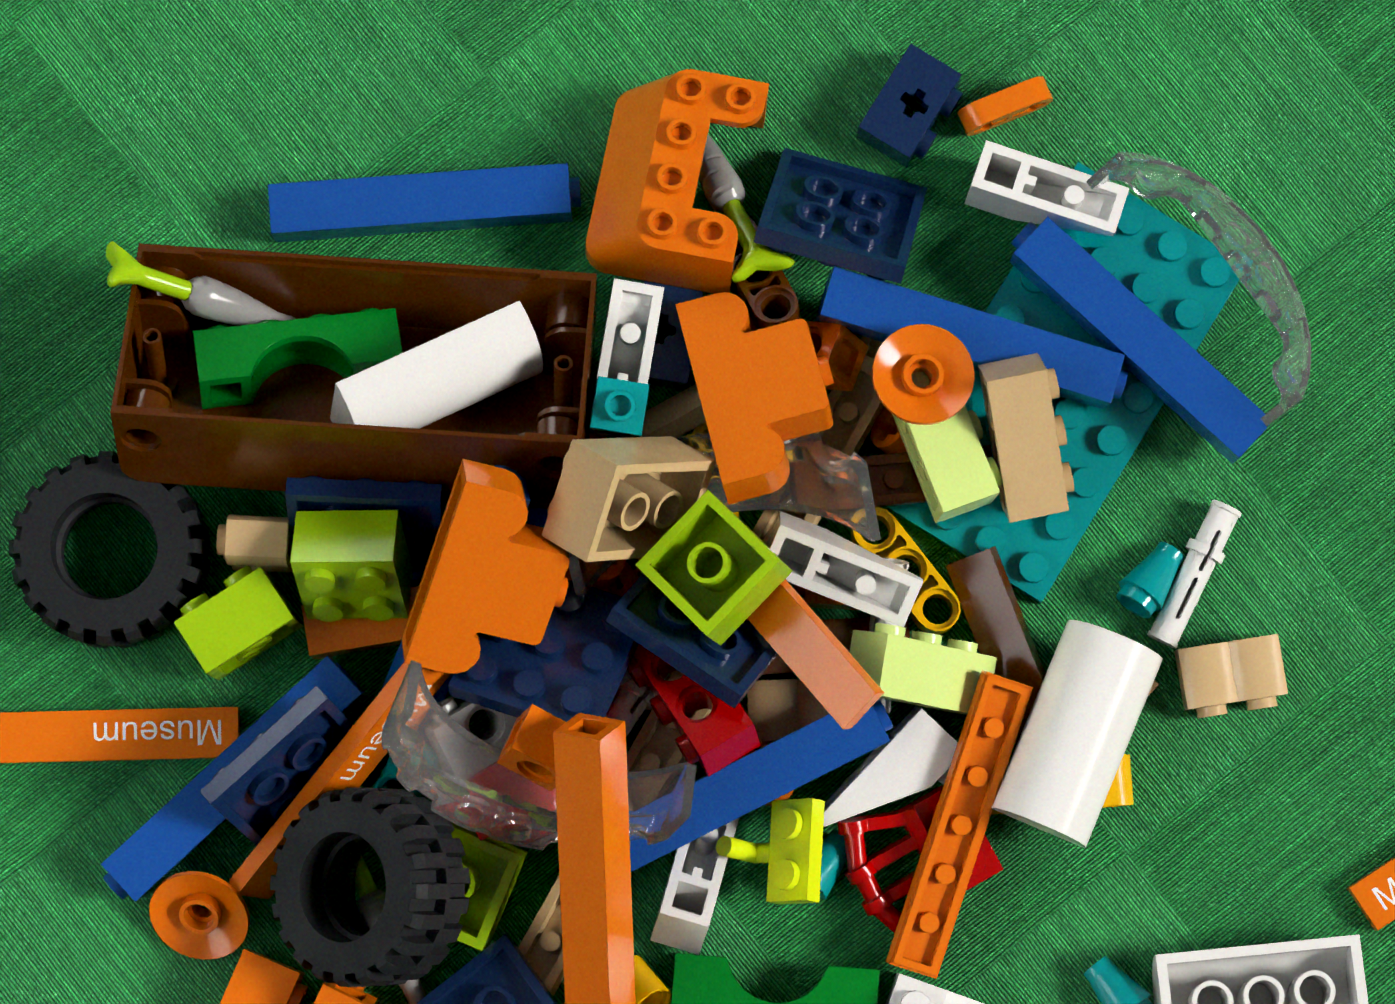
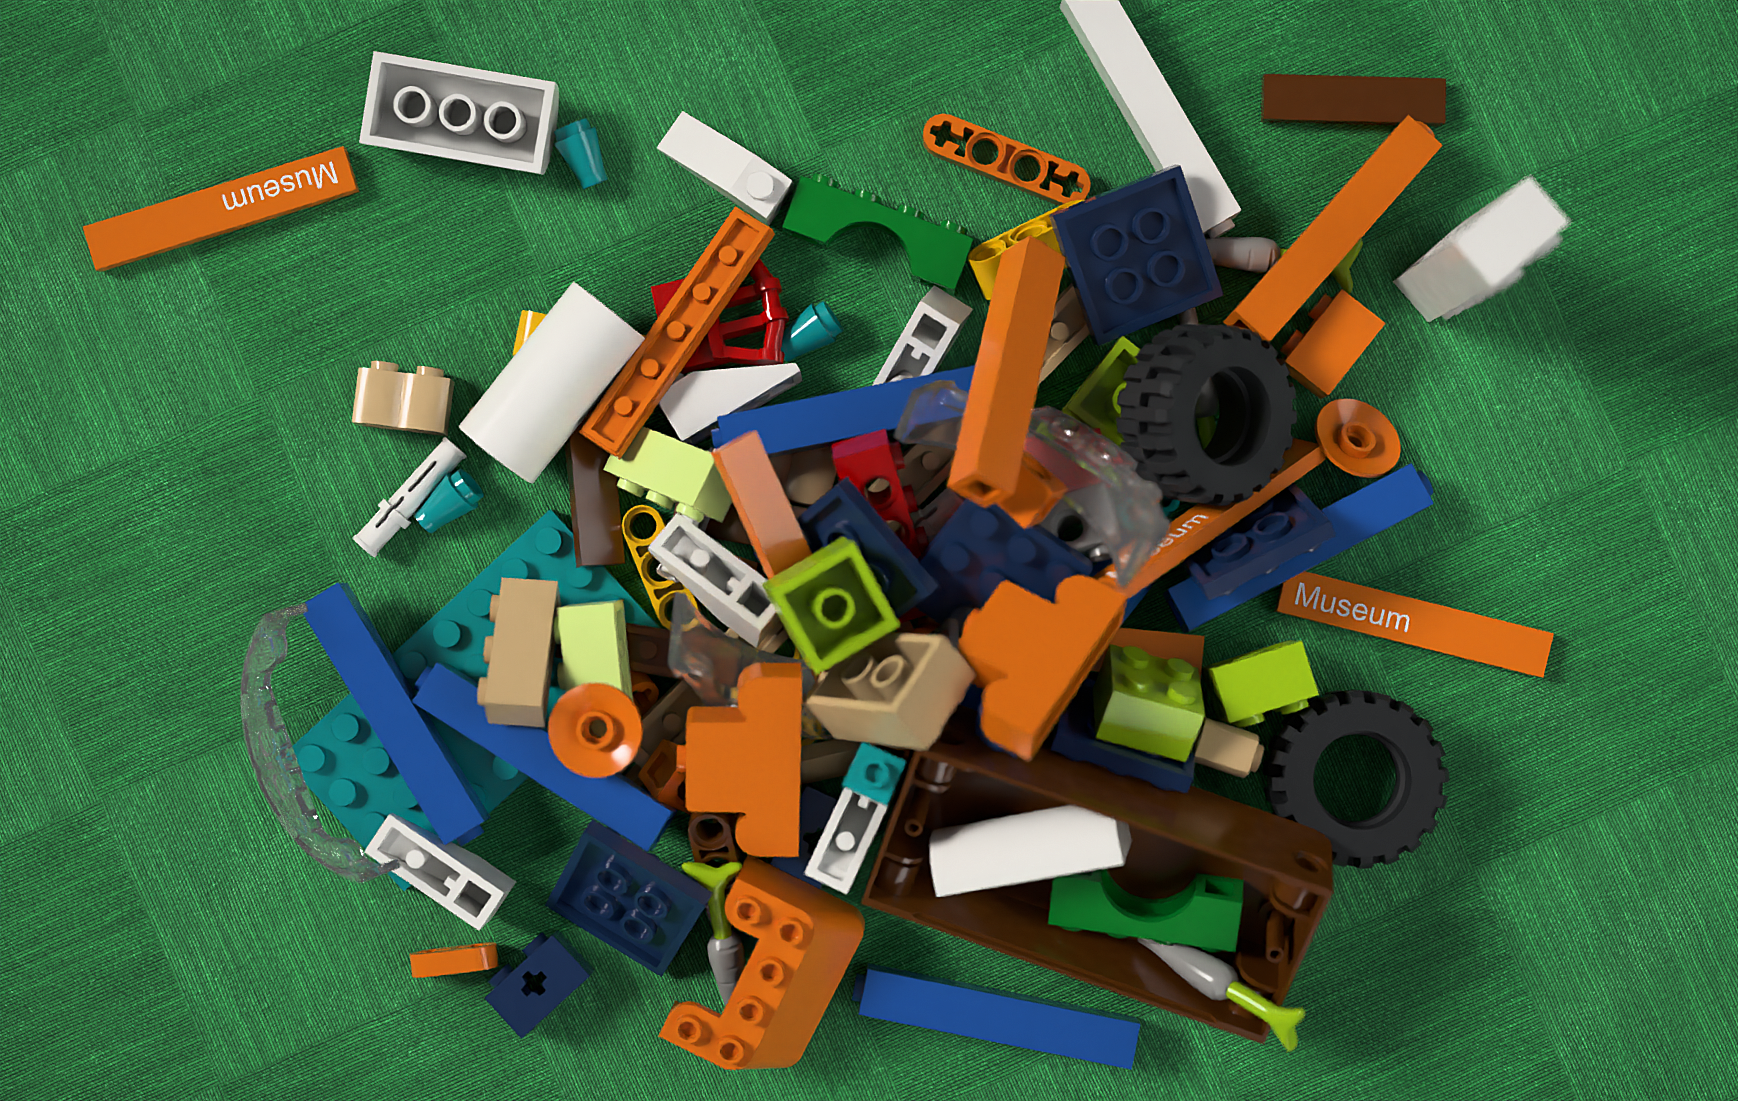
camera: 160 degrees left, 5 degrees up
neon yellow plate [716,798,825,904] -> none

